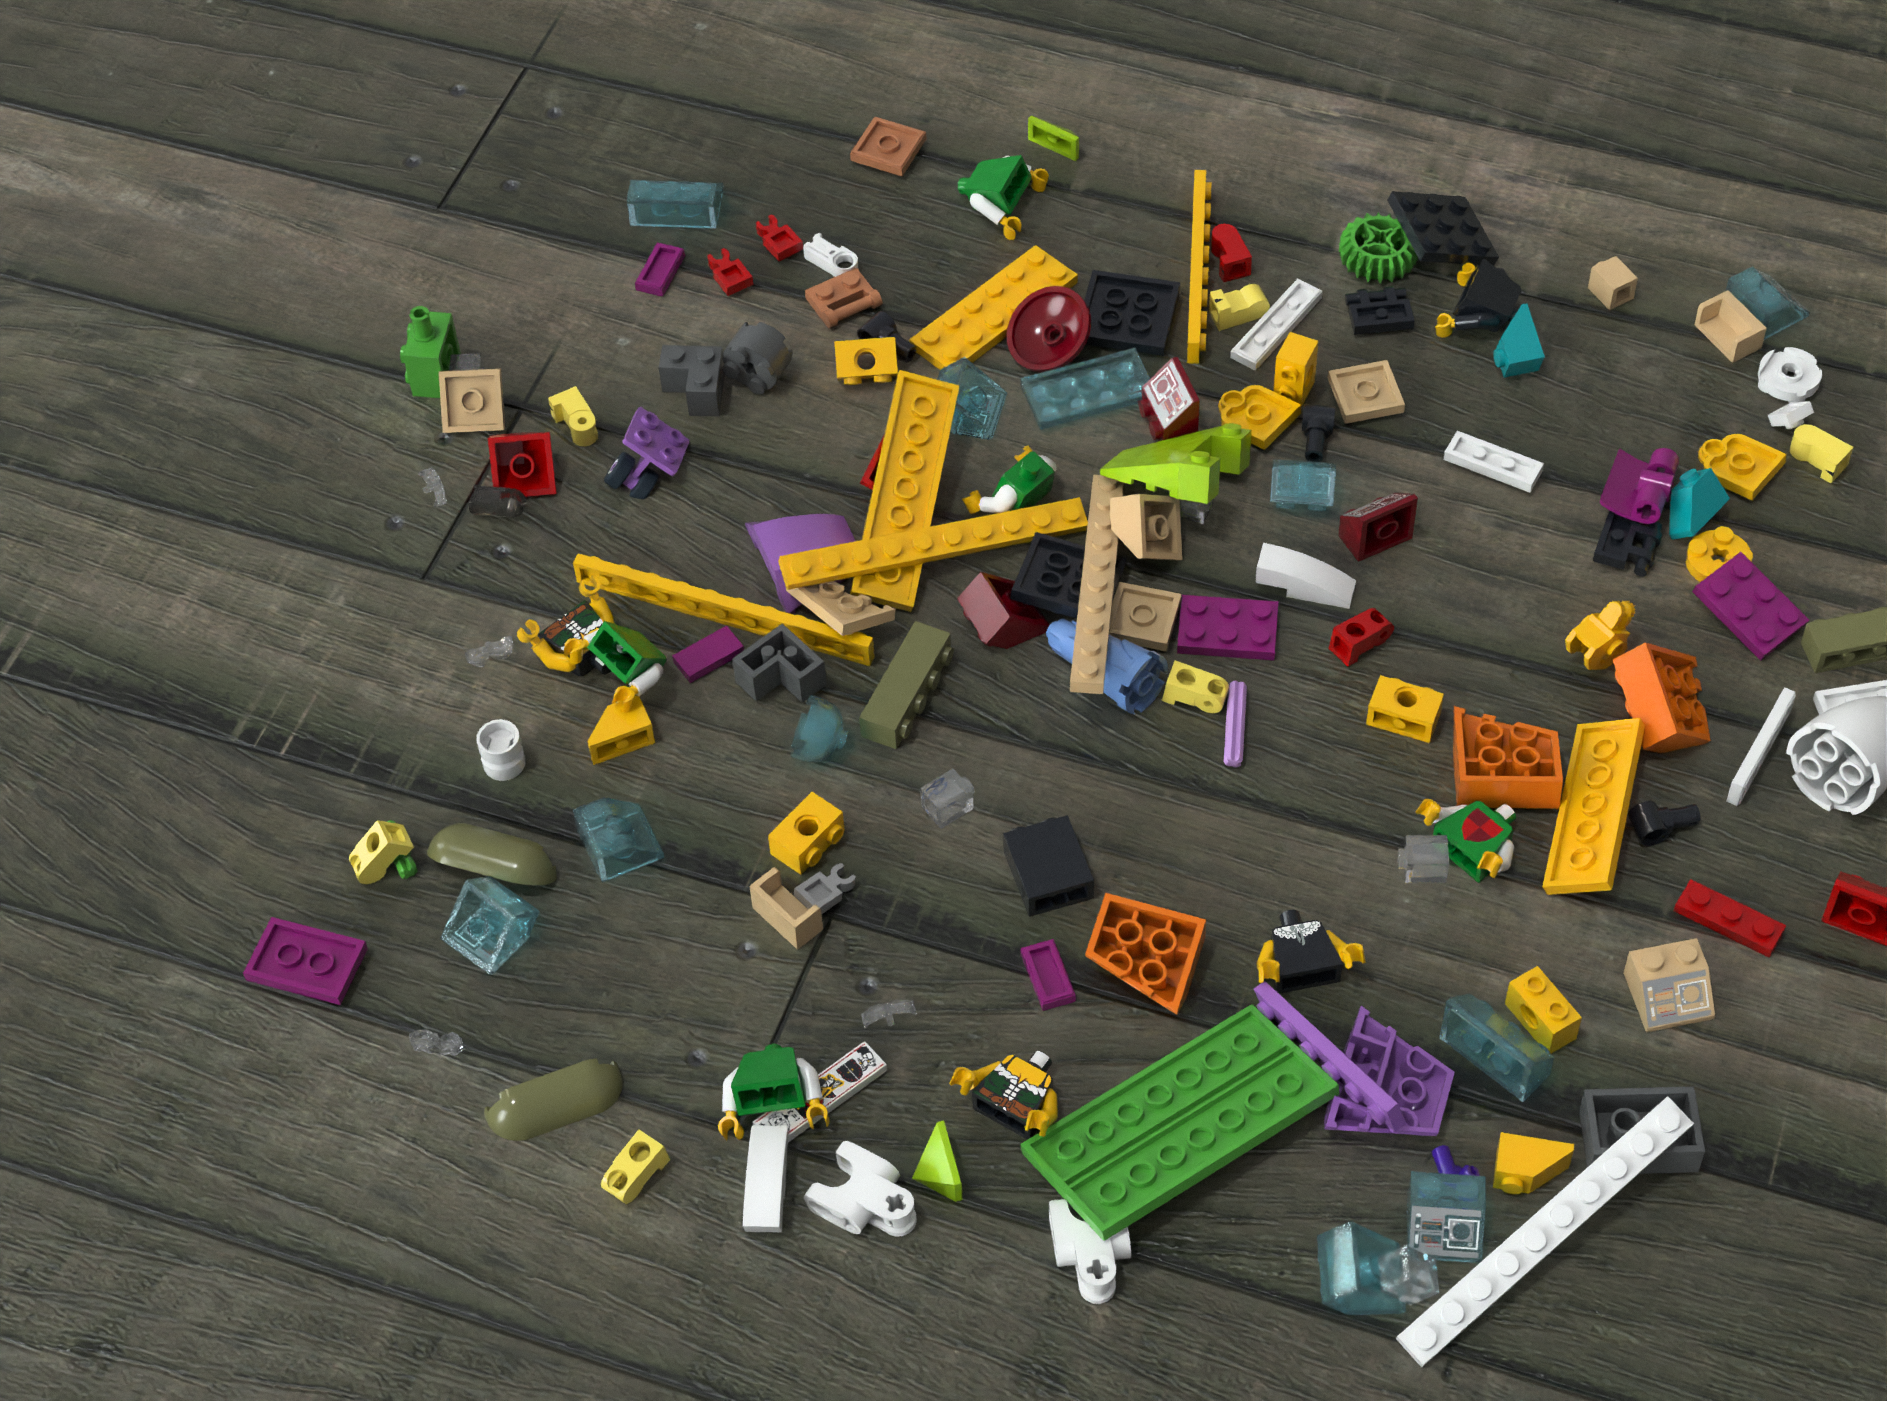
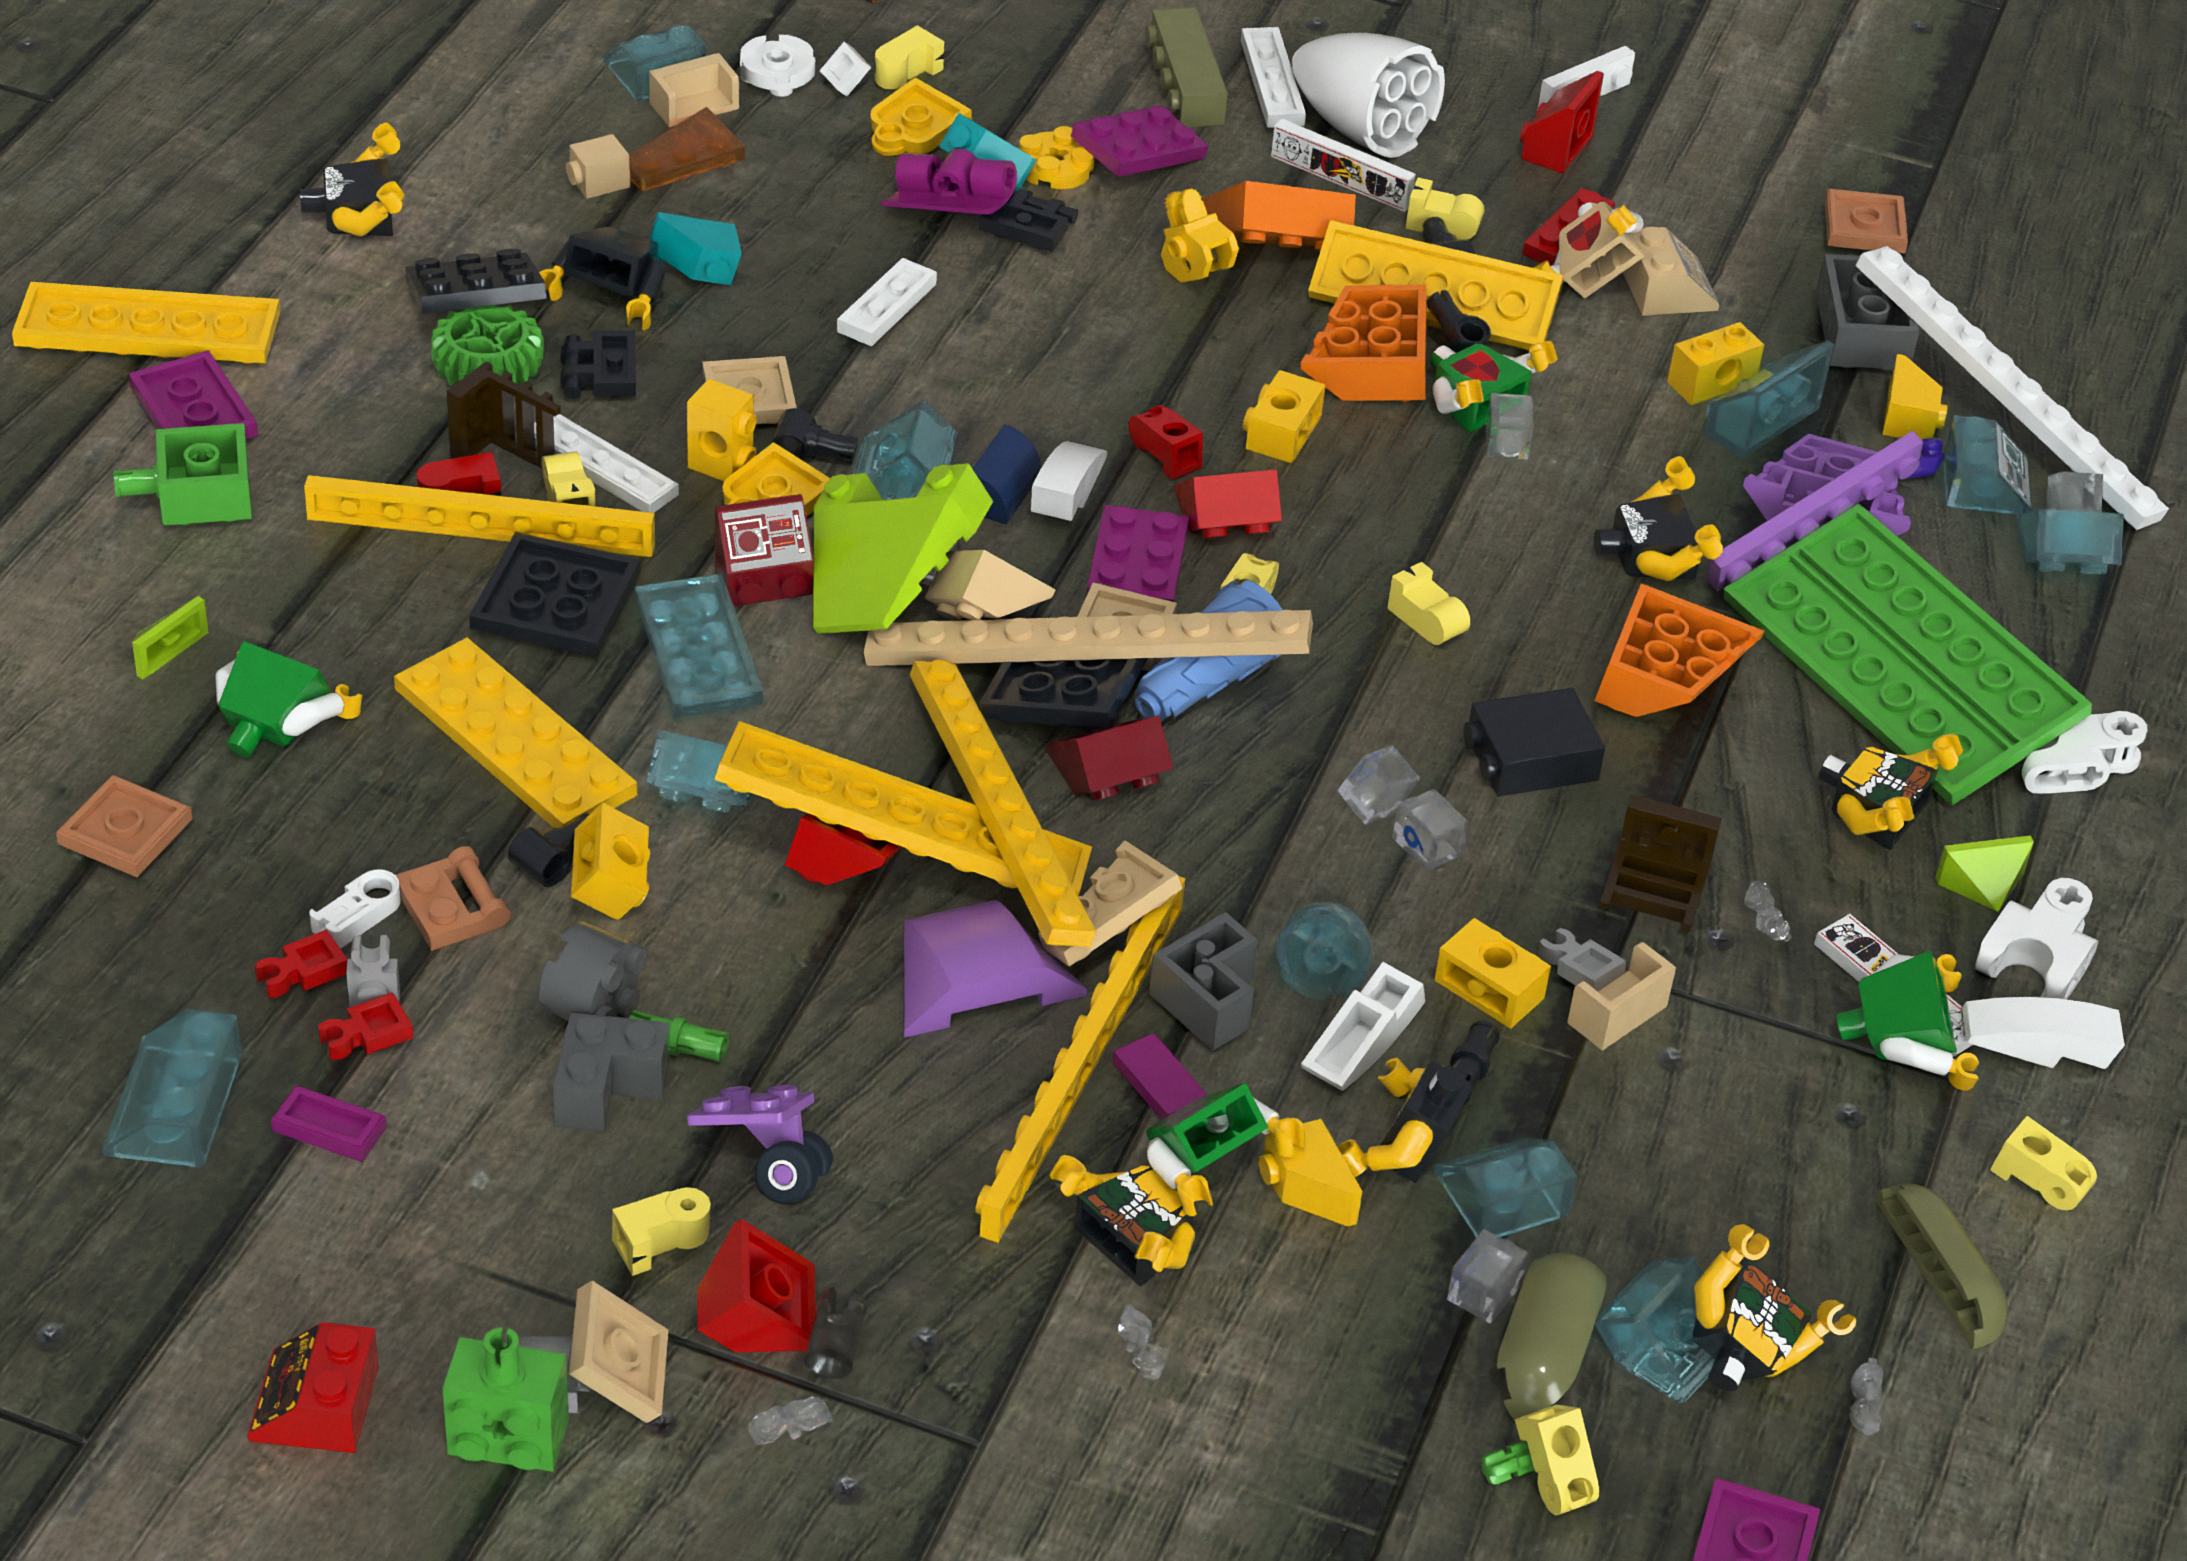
camera: 95 degrees left, 10 degrees down
white wheel [476,719,526,781] -> none
olive brick [859,621,954,749] -> none
green torso [962,446,1056,514] -> none
dark red dish [1007,286,1091,372] -> none
magenta tile [1021,939,1076,1011] -> none
lavender axle [1224,681,1247,768] -> none
dark red slope [1338,493,1418,562] -> none
none -> yellow plate [12,282,280,364]
none -> bright green brick [114,423,252,525]
none -> magenta plate [128,350,258,439]
none -> red slope [247,1322,379,1453]
none -> torso [300,123,404,237]
none -> light grey plate [346,935,400,1007]
none -> dark brown plate [446,361,561,469]
none -> clear orange wing [629,107,745,192]
none -> bright green pin [629,1009,729,1063]
none -> dark blue brick [972,424,1041,525]
none -> slope [1175,470,1282,539]
none -> white slope [1301,962,1426,1091]
none -> clear brick [1337,745,1421,825]
none -> torso [1338,1058,1473,1183]
none -> light yellow leg [1387,562,1470,645]
none -> light yellow leg [1405,178,1485,240]
none -> black pin [1427,290,1491,353]
none -> clear brick [1447,1229,1528,1324]
none -> black pin [1450,1020,1500,1105]
none -> tan torso [1534,202,1645,298]
none -> dark brown plate [1599,794,1722,932]
none -> torso [1692,1224,1856,1391]
none -> nougat plate [1824,189,1908,254]

